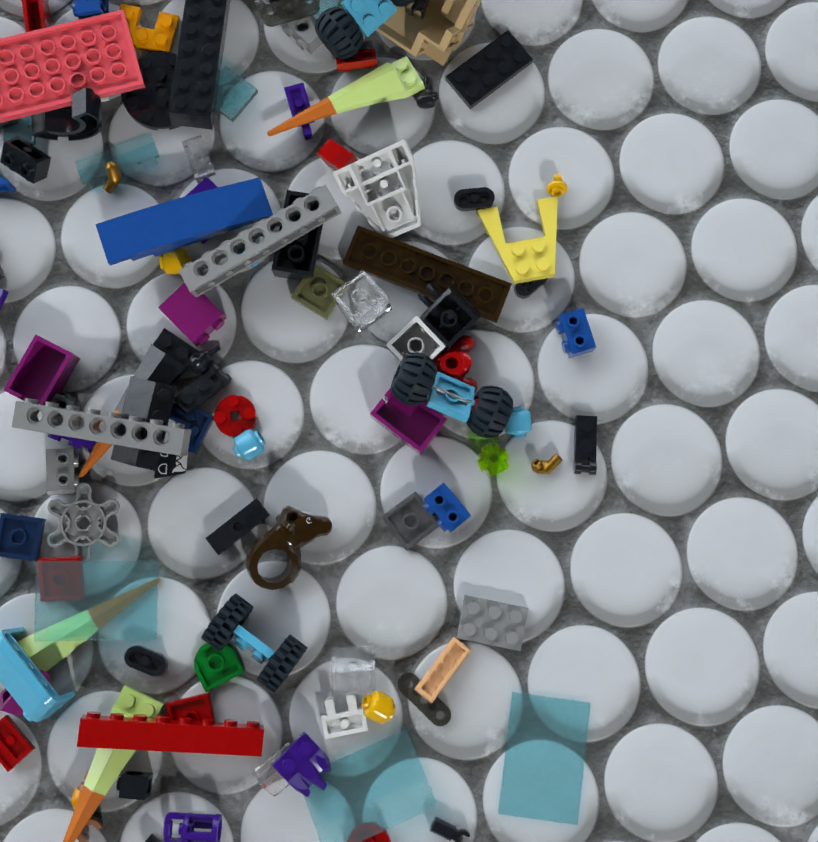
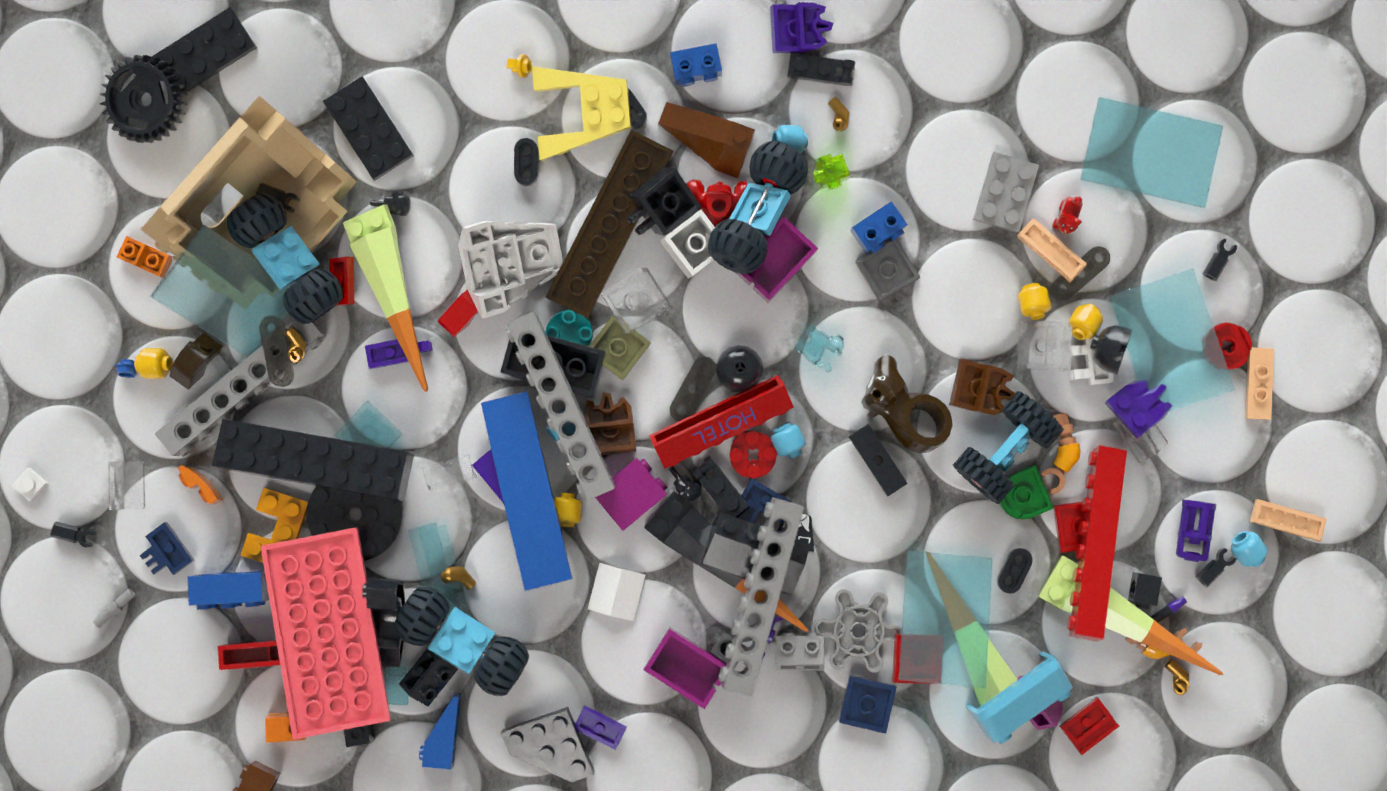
camera: 85 degrees left, 5 degrees up
none -> pearl gold arm [284,326,306,363]
none -> black plate [394,586,529,696]
none -> teal dish [545,310,593,346]
none -> reddish brown plate [584,391,636,455]
none -> white slope [588,563,645,621]
none -> red brick [649,375,794,469]
none -> reddish brown wedge [658,102,755,179]
none -> clear smoke plate [670,356,716,421]
none -> black cylinder [716,345,763,393]
none -> dark purple plate [770,2,834,53]
none -> clear light blue animal [794,324,845,372]
none -> reddish brown plate [949,359,1015,415]
none -> yellow head [1017,283,1051,320]
none -> piece [1040,413,1081,495]
none -> red animal [1052,196,1083,234]
none -> black cylinder [1090,325,1132,374]
none -> piece [1150,596,1187,623]
none -> pearl gold arm [1164,658,1189,695]

